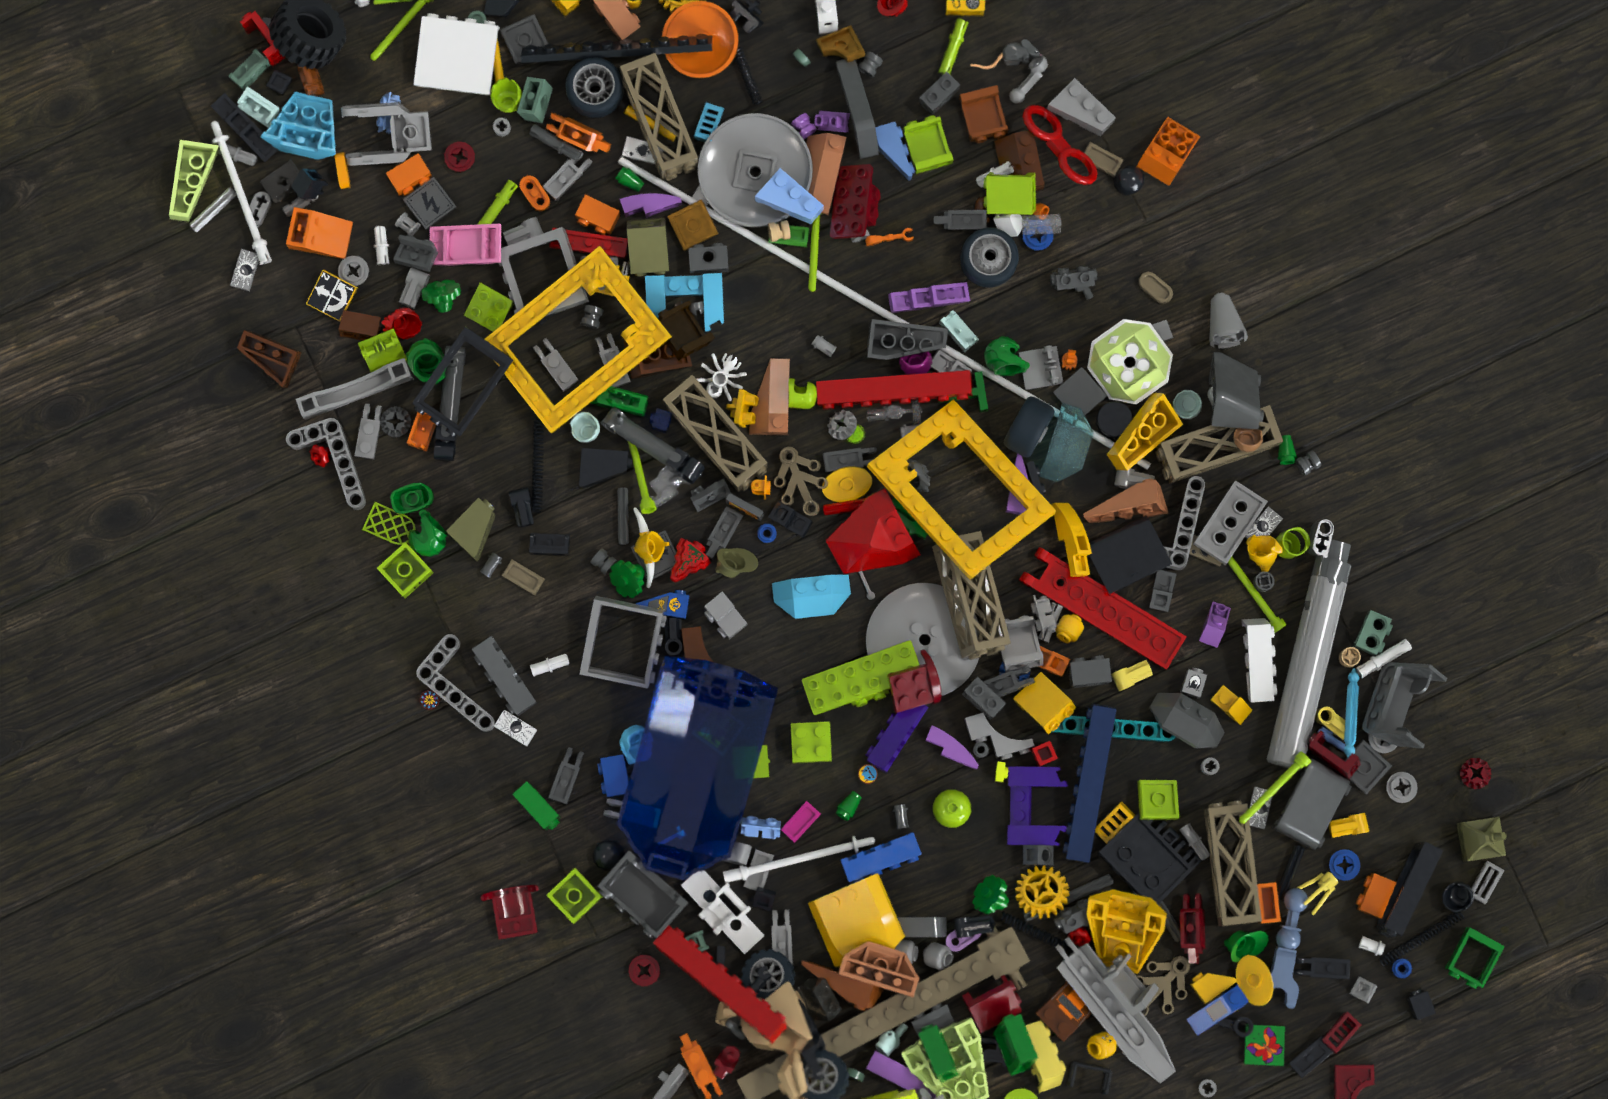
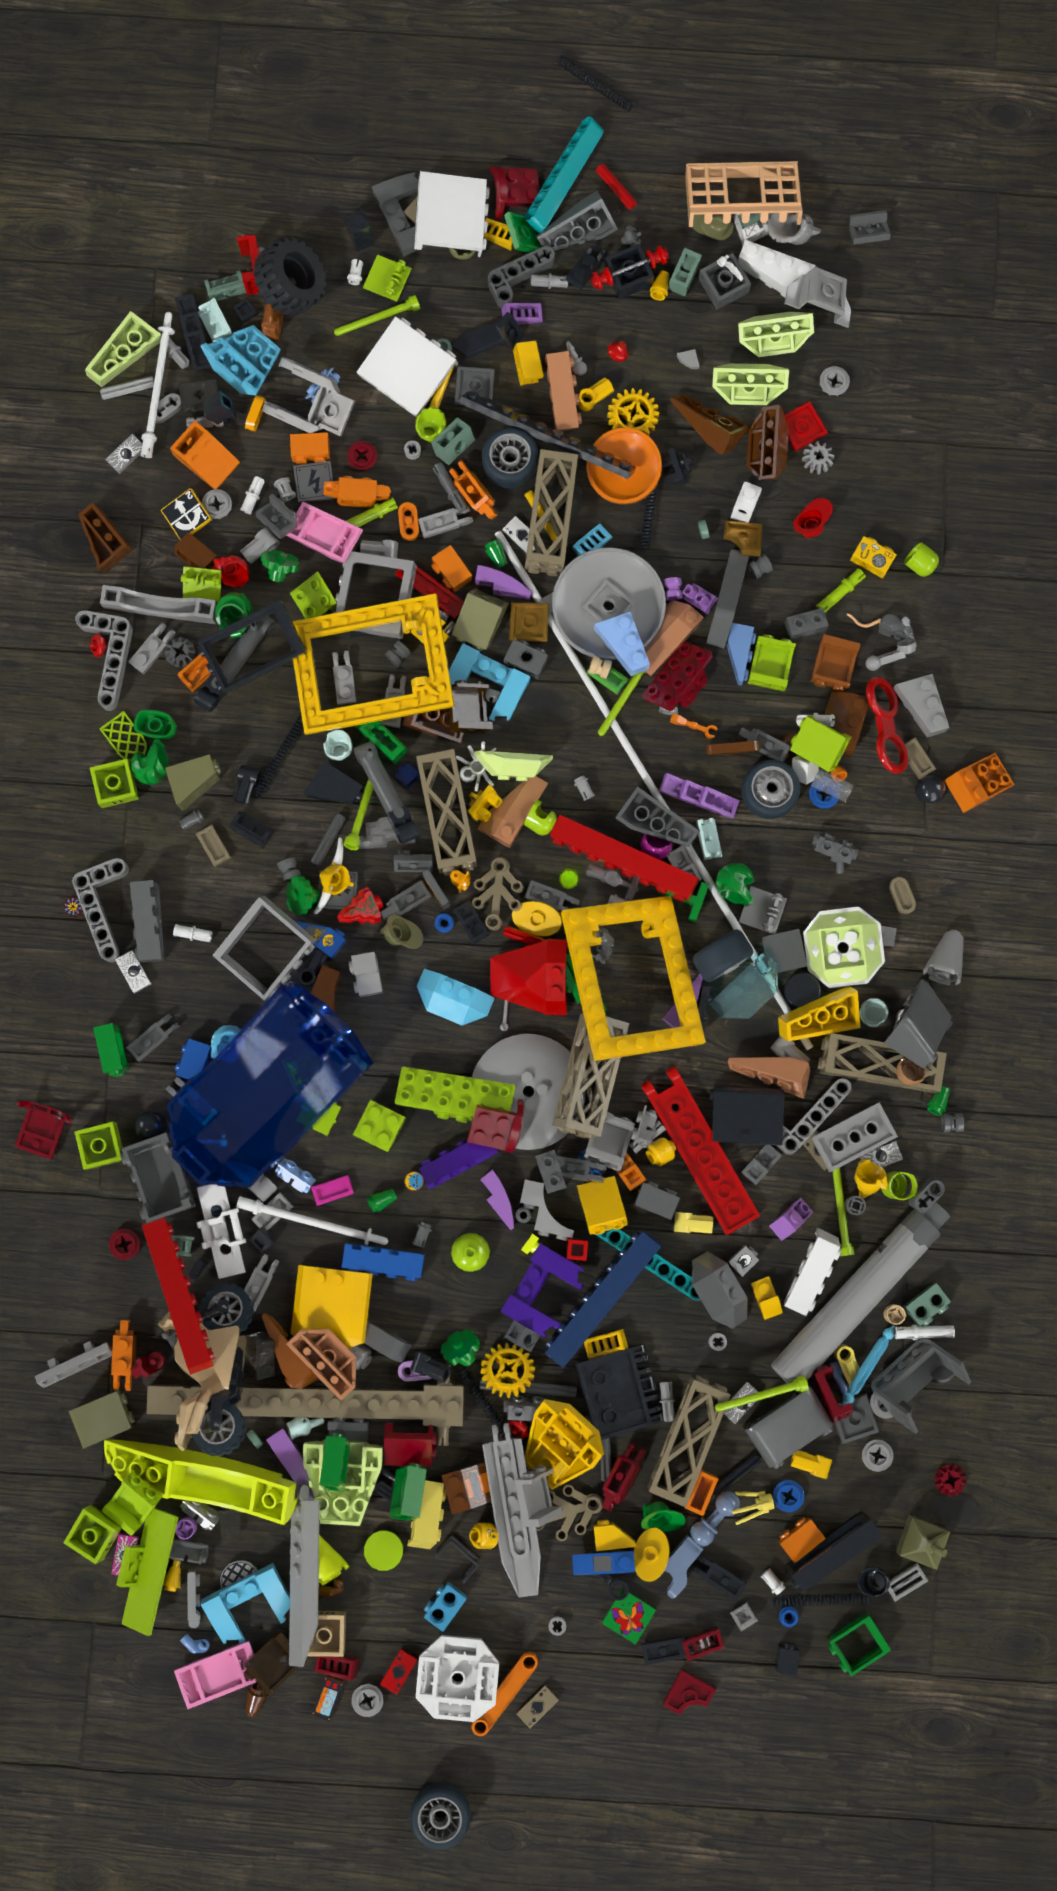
camera: 30 degrees right, 0 degrees up
light grey gear [827,410,857,440] -> none
light grey head [923,942,953,970] -> none
yellow slope [1052,503,1092,577] -> none
orange piece [1062,349,1077,370] -> none
lime tile [1137,780,1179,820] -> none
none -> orange hinge [323,476,391,508]
none -> yellowish green wedge [474,750,553,781]
none -> reddish brown beam [706,741,760,755]

